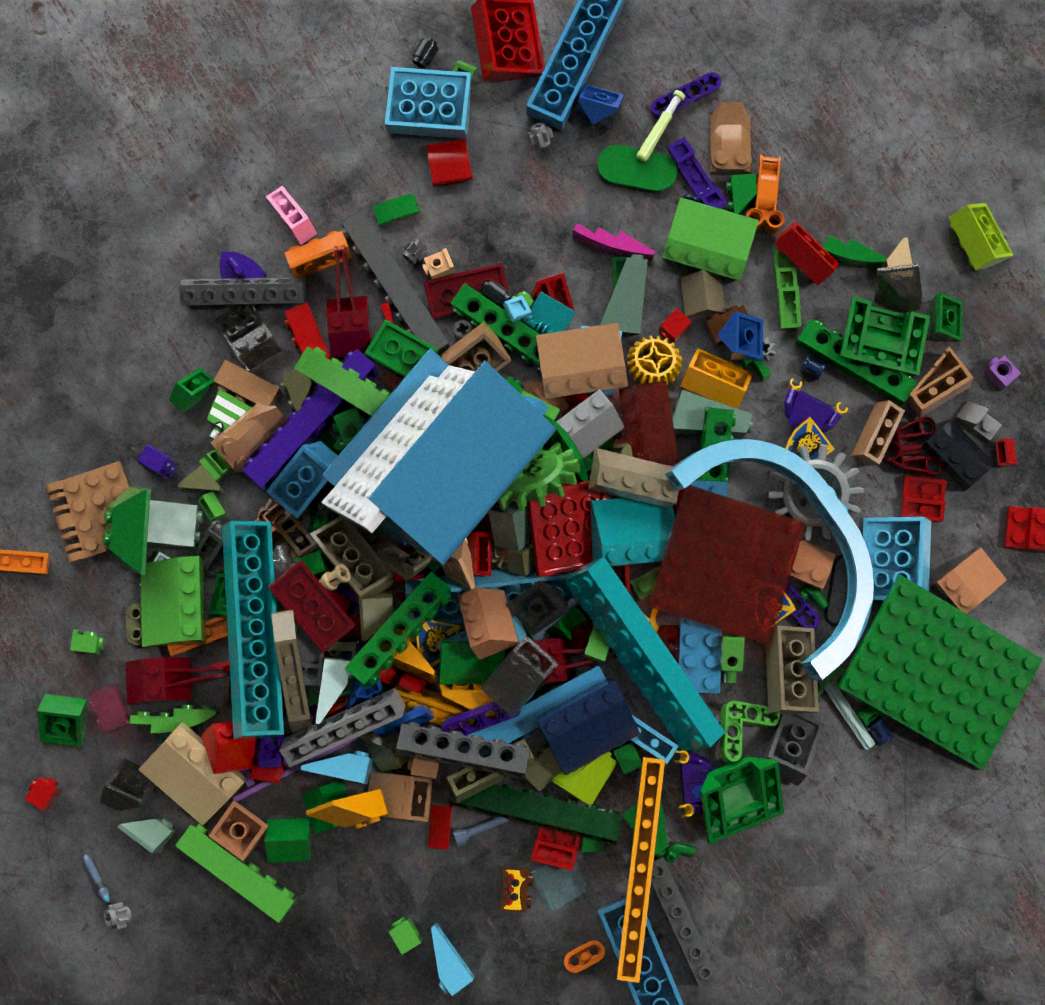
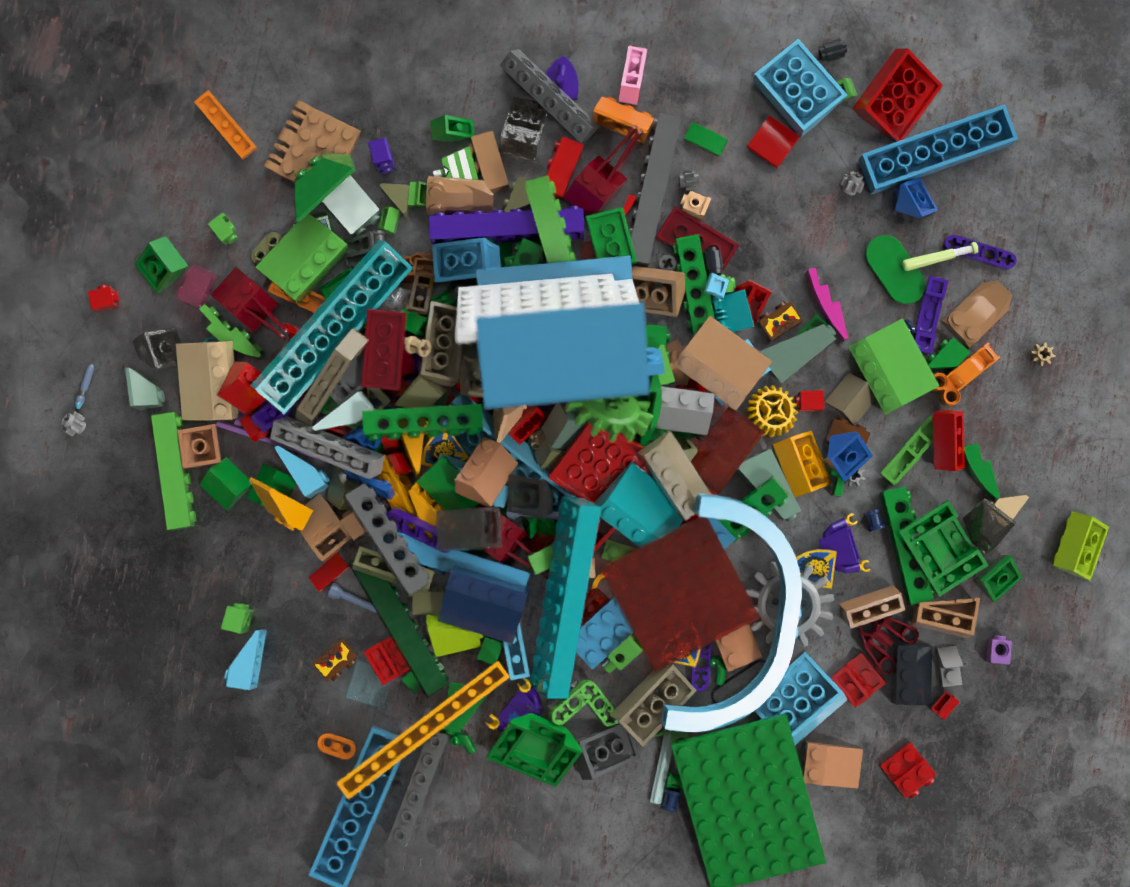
camera: 45 degrees right, 5 degrees up
none -> brick [757,301,803,343]
none -> tan gear [1029,342,1055,367]

